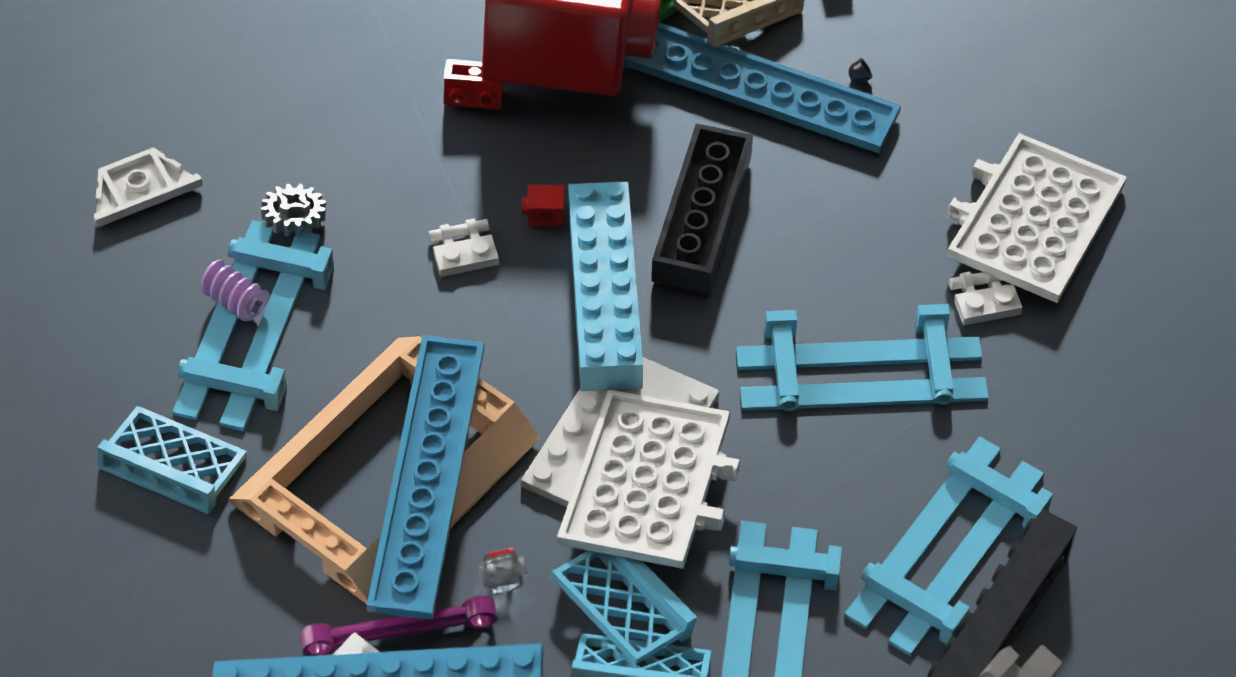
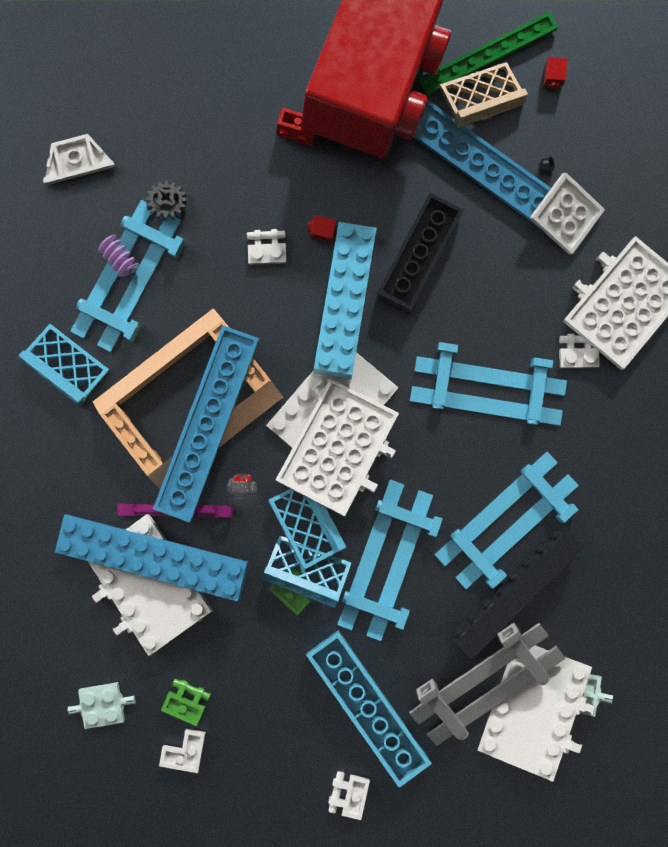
camera: 15 degrees right, 30 degrees up
none -> white plate [530,173,605,254]

